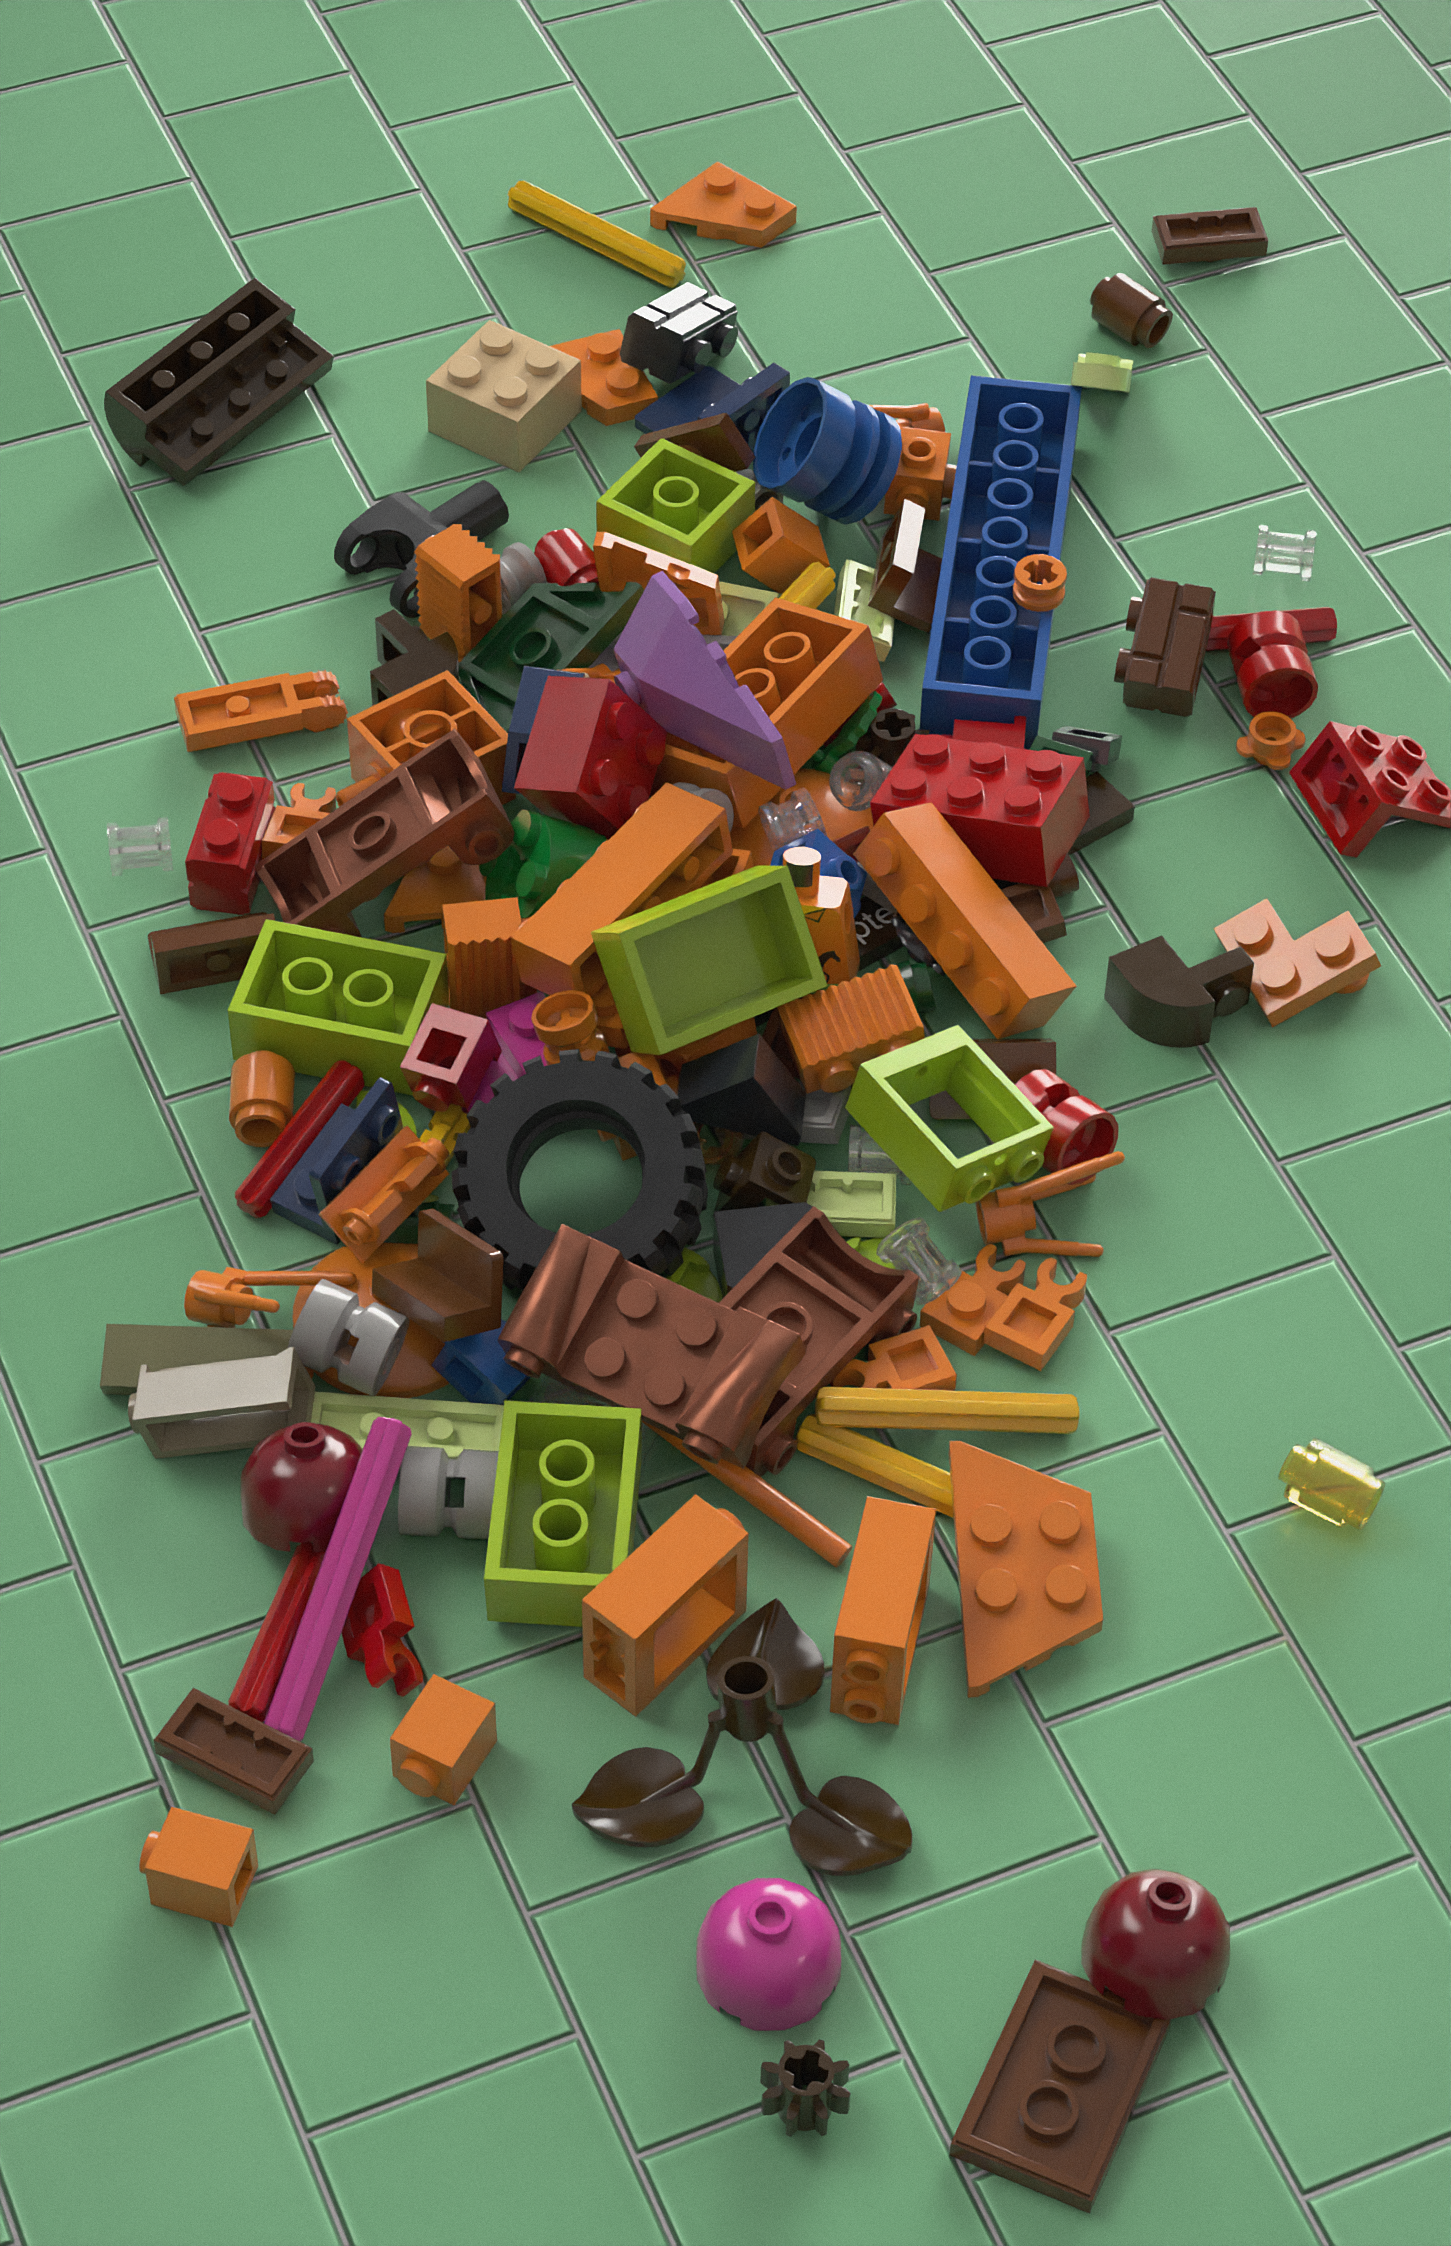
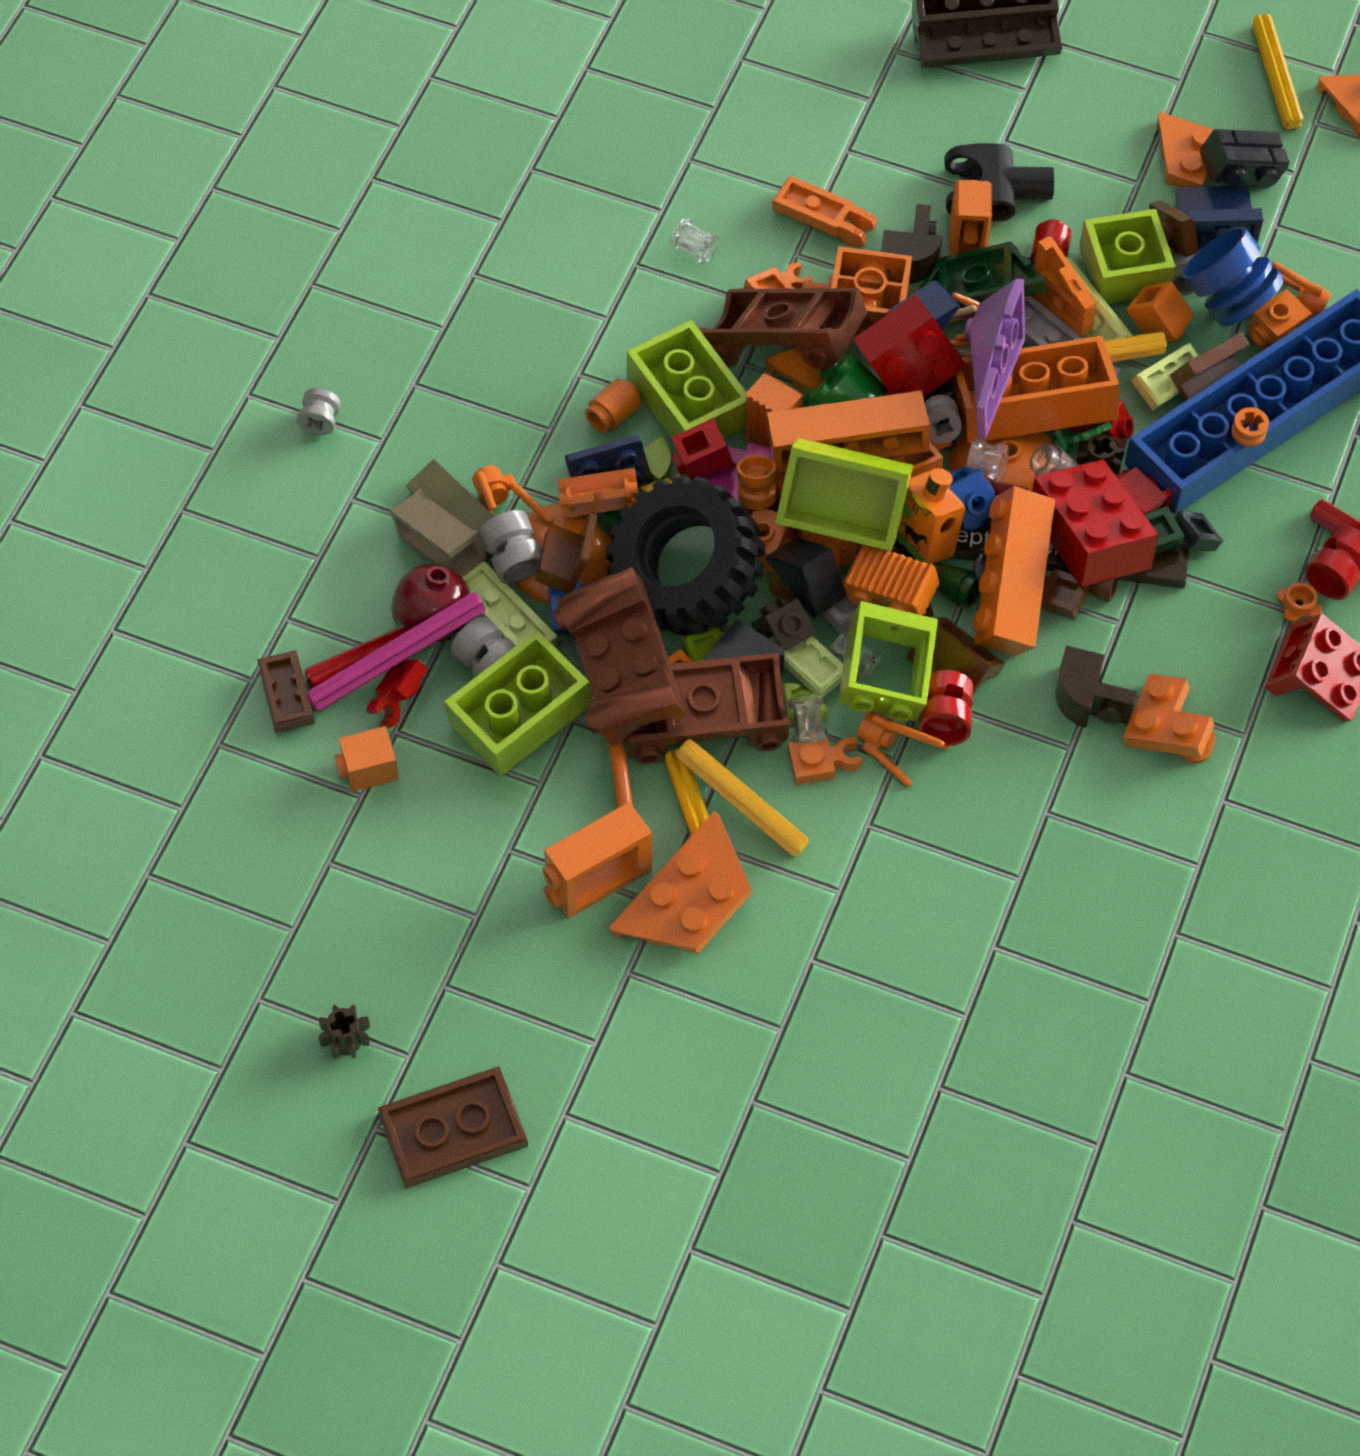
camera: 45 degrees right, 10 degrees up
orange brick [139,1807,258,1927] -> none
reddish brown panel [148,912,275,994] -> none
red brick [185,772,275,915] -> none
red axle [235,1060,365,1218] -> none
tan brick [426,320,582,472] -> none
light grey wheel [500,542,546,614] -> none
dark brown plant [571,1598,913,1876] -> none
orange window [582,1494,749,1717] -> none
dark pink cylinder [696,1878,841,2031] -> none
orange plate [830,1325,957,1391] -> none
orange plate [983,1257,1087,1371] -> none
dark red cylinder [1081,1869,1230,2020] -> none
reddish brown brick [1114,577,1216,717] -> none
clear yellow brick [1278,1438,1385,1530] -> none

